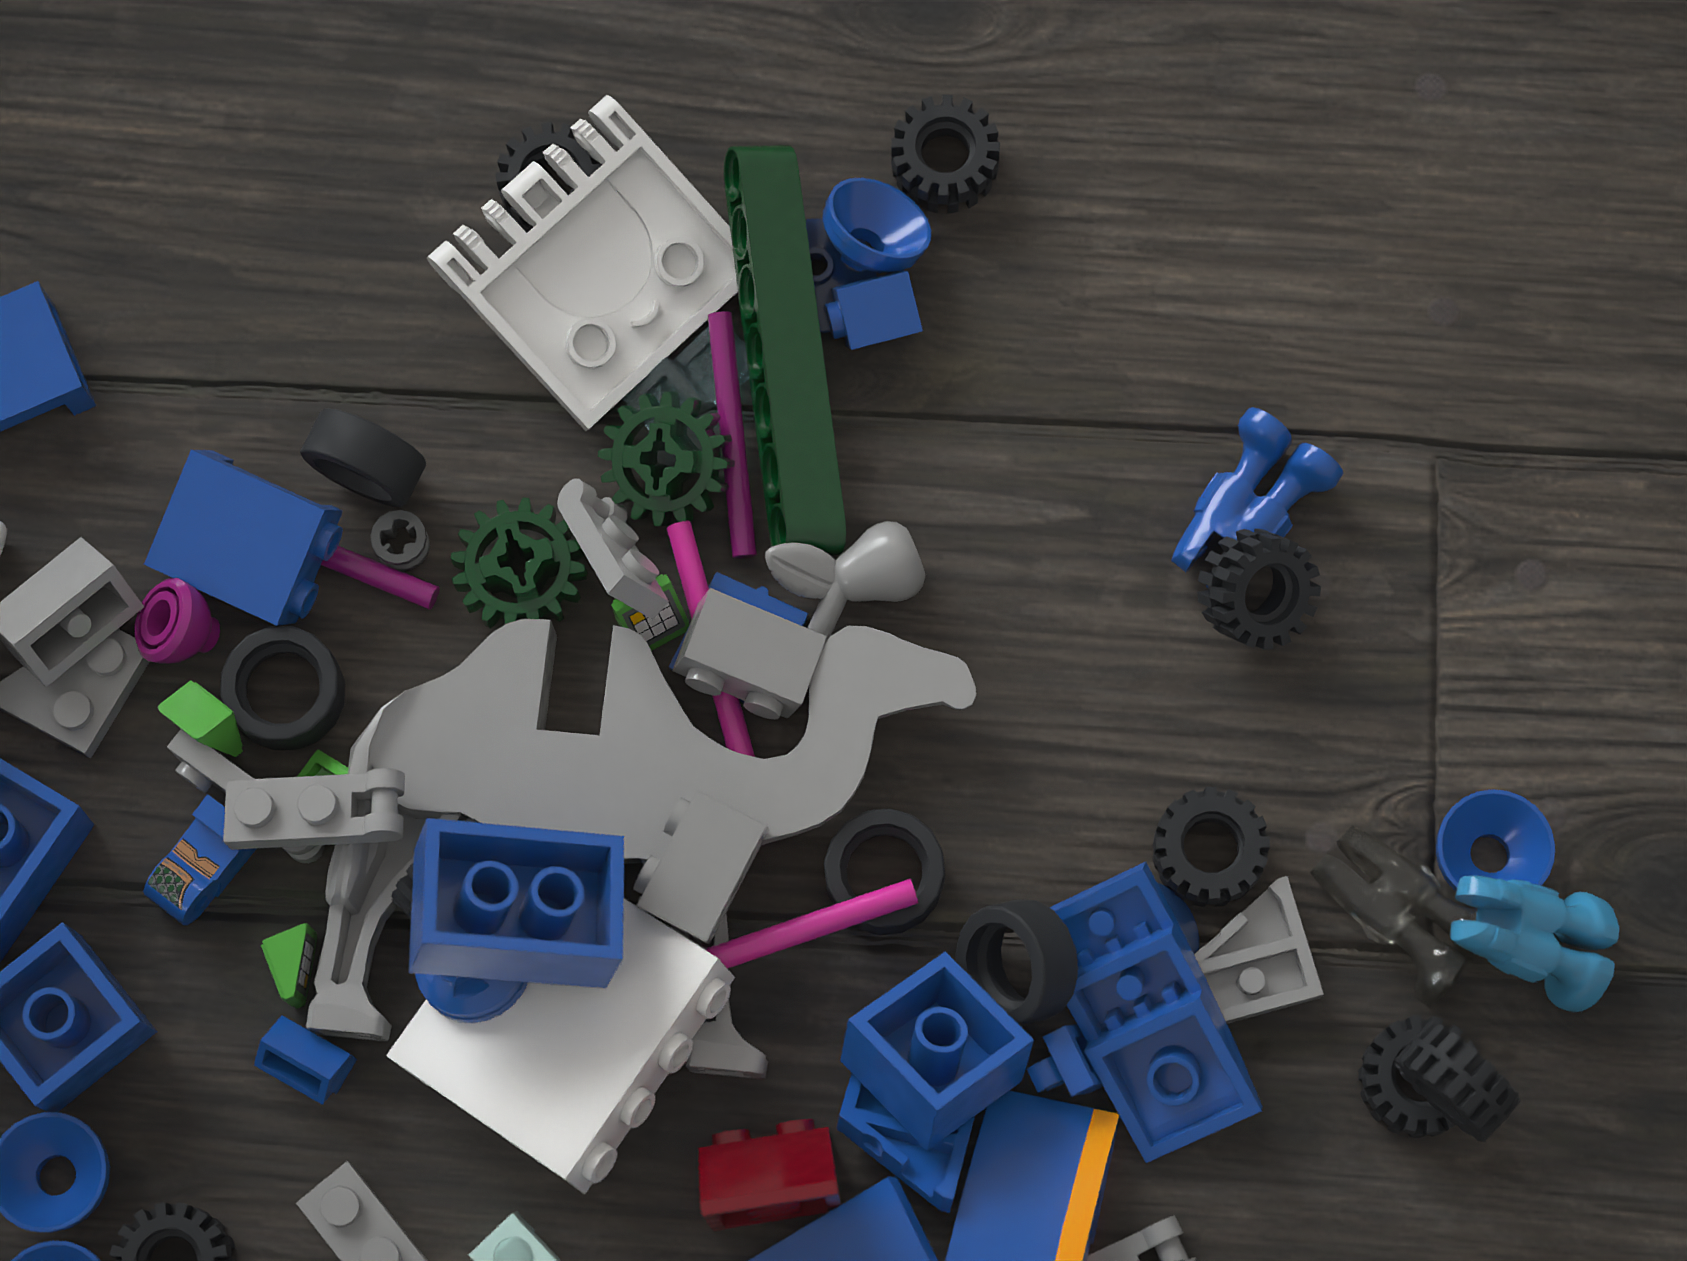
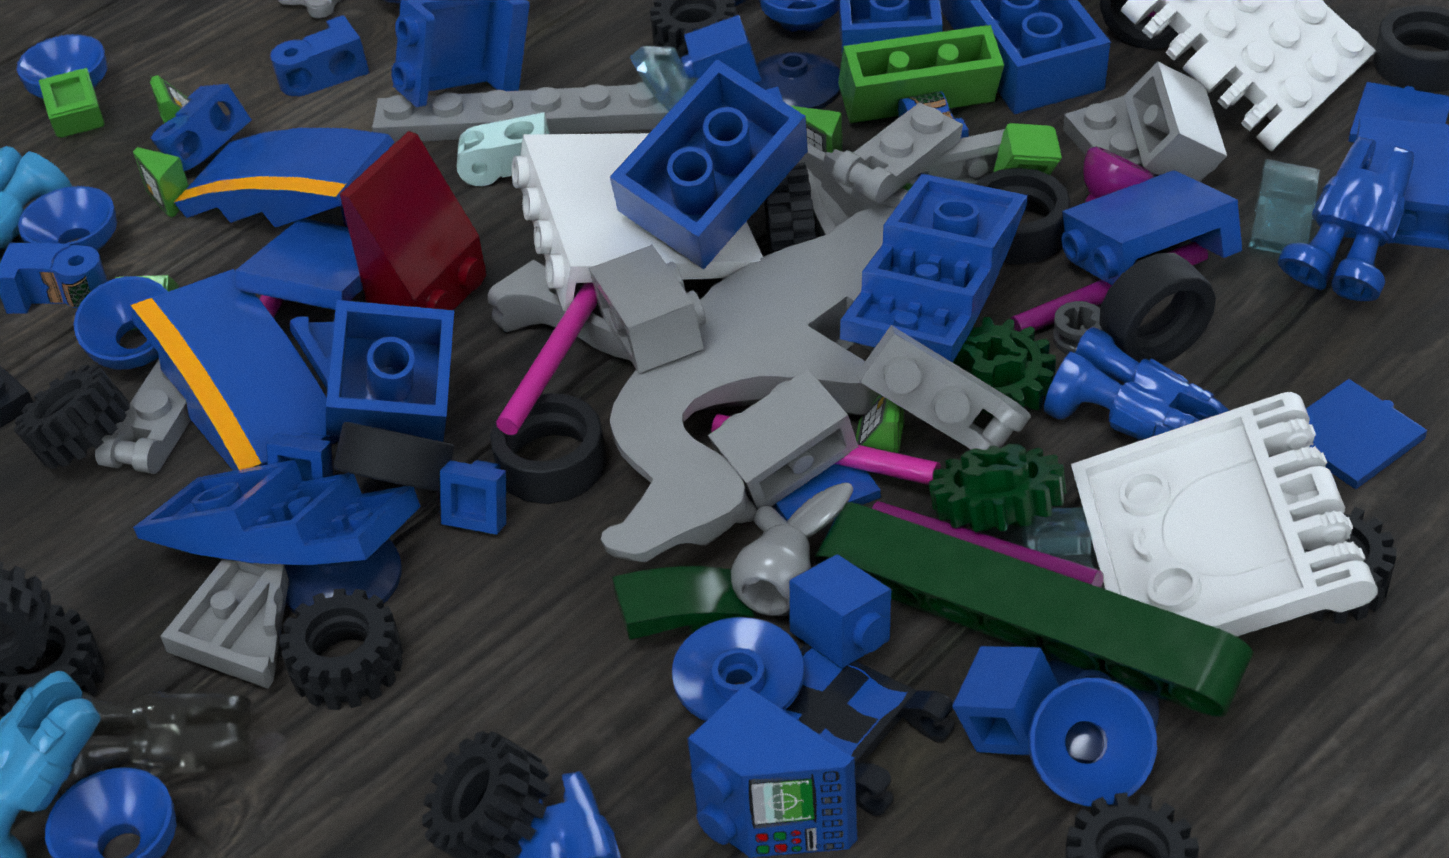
camera: 130 degrees right, 30 degrees down
none -> blue tile [440,460,506,535]
none -> dark green slope [612,566,754,640]
none -> clear light blue slope [630,46,699,111]
none -> blue dish [672,617,804,721]
none -> blue brick [681,15,761,85]
none -> blue slope [688,685,857,858]
none -> dark blue dish [755,52,841,109]
none -> black flag [784,643,955,816]
none -> blue brick [789,554,891,668]
none -> bright green brick [838,25,1004,123]
none -> blue slope [840,174,1028,363]
none -> blue piece [1043,327,1229,441]
none -> clear light blue slope [1248,159,1319,254]
none -> blue piece [1278,137,1414,301]
none -> blue piece [1306,379,1427,490]

